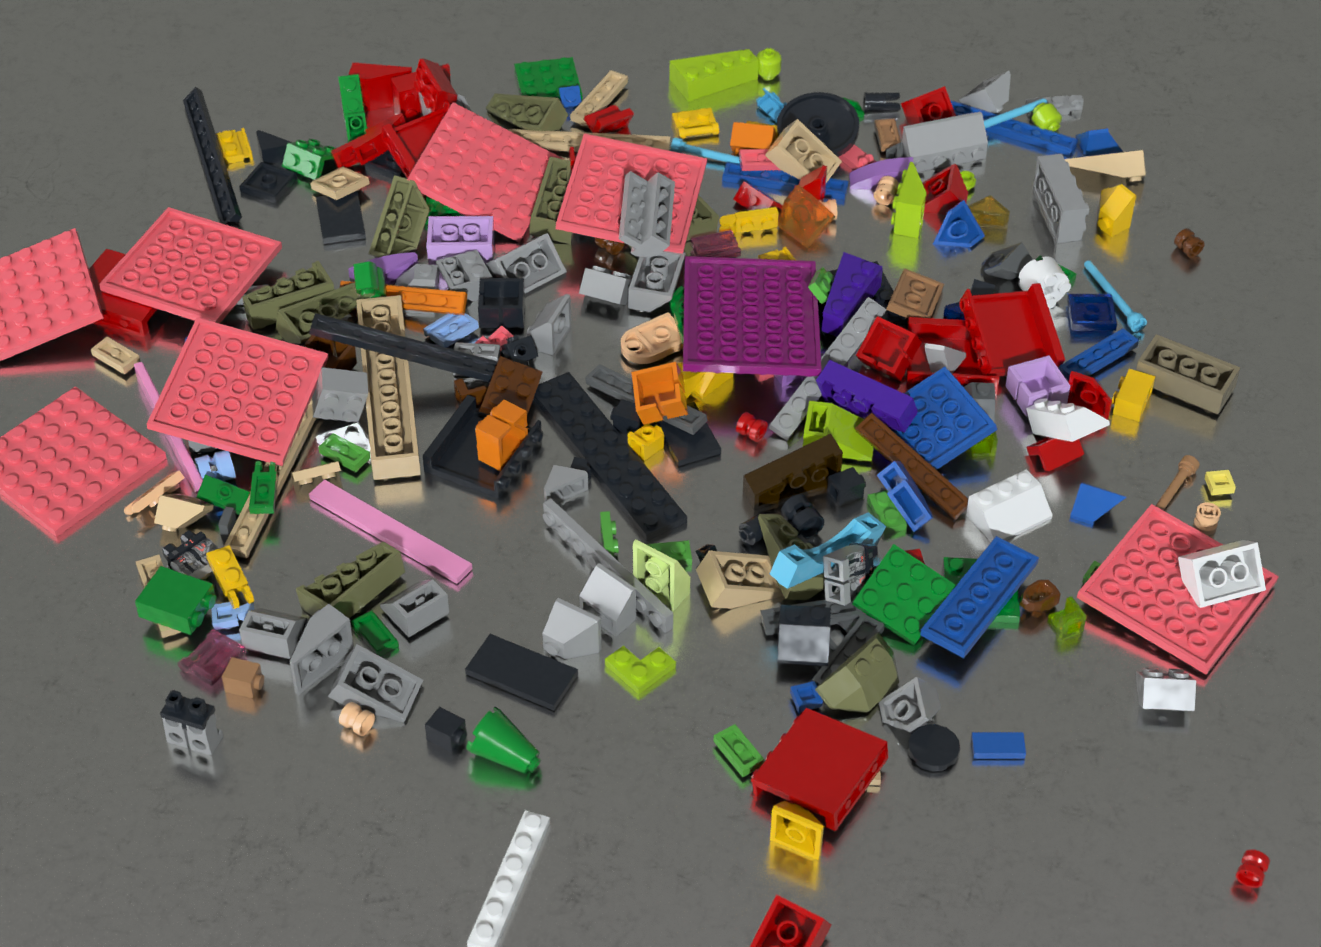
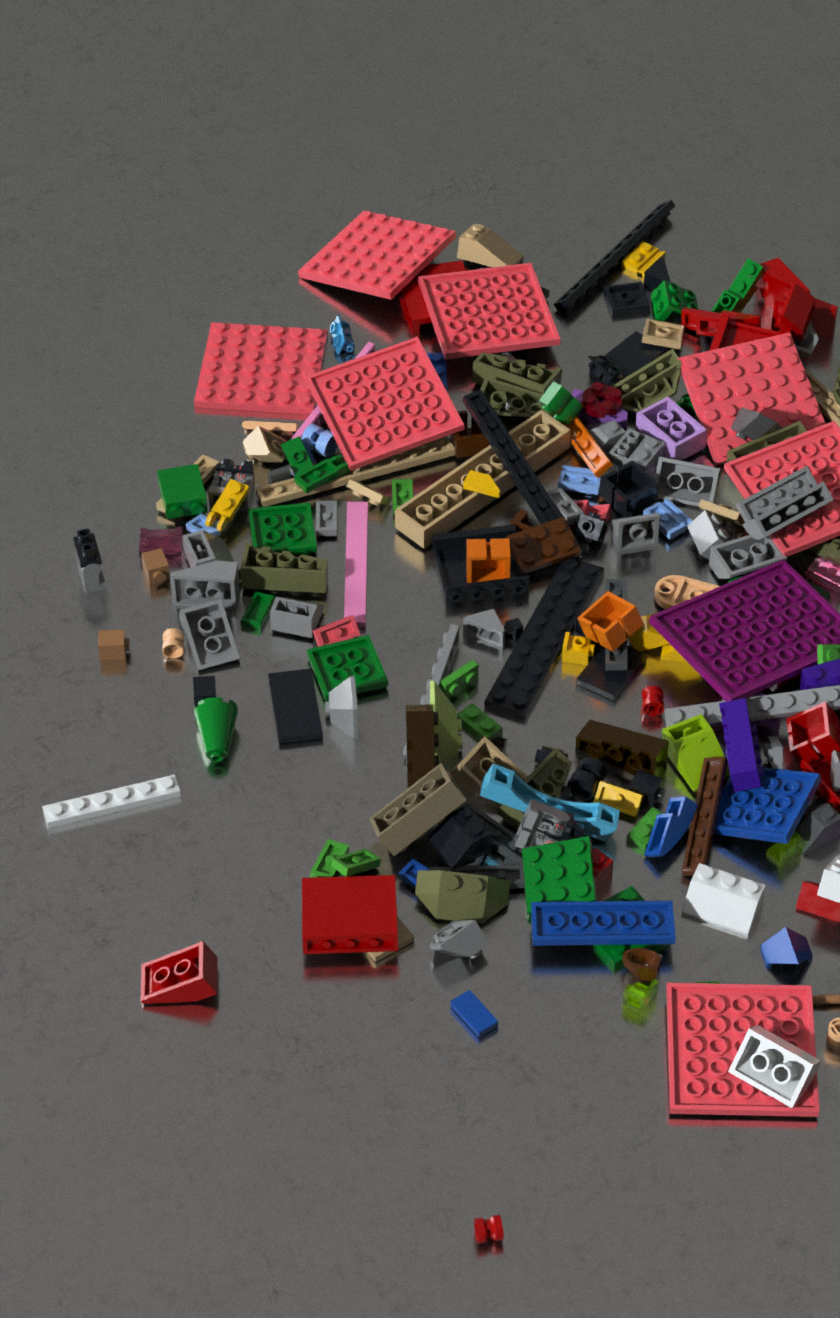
camera: 55 degrees right, 0 degrees up
tan plate [91,337,141,374] -> none
light grey brick [312,367,368,422] -> none
light grey slope [579,563,636,637] -> none
lime plate [605,646,676,695] -> none
yellow slope [770,801,824,860] -> none
black tile [908,724,960,771] -> none
slope [1136,667,1196,711] -> none
none -> medium nougat brick [98,629,130,661]
none -> green plate [248,503,317,555]
none -> green plate [307,635,388,702]
none -> coral plate [312,615,360,647]
none -> light grey plate [316,501,337,536]
none -> dark azure hinge [330,315,355,355]
none -> bright green plate [331,848,381,877]
none -> dark tan brick [369,763,467,856]
none -> dark brown wedge [406,704,439,788]
none -> tan slope [457,224,524,267]
none -> yellow tile [463,470,500,498]
none -> dark red plate [582,382,622,418]
none -> black hinge [588,355,626,386]
none -> yellow plate [593,781,644,817]
none -> light blue plate [643,498,693,540]
none -> tan plate [699,499,745,527]
none -> dark grey slope [730,407,782,441]
none -> light grey plate [764,736,783,769]

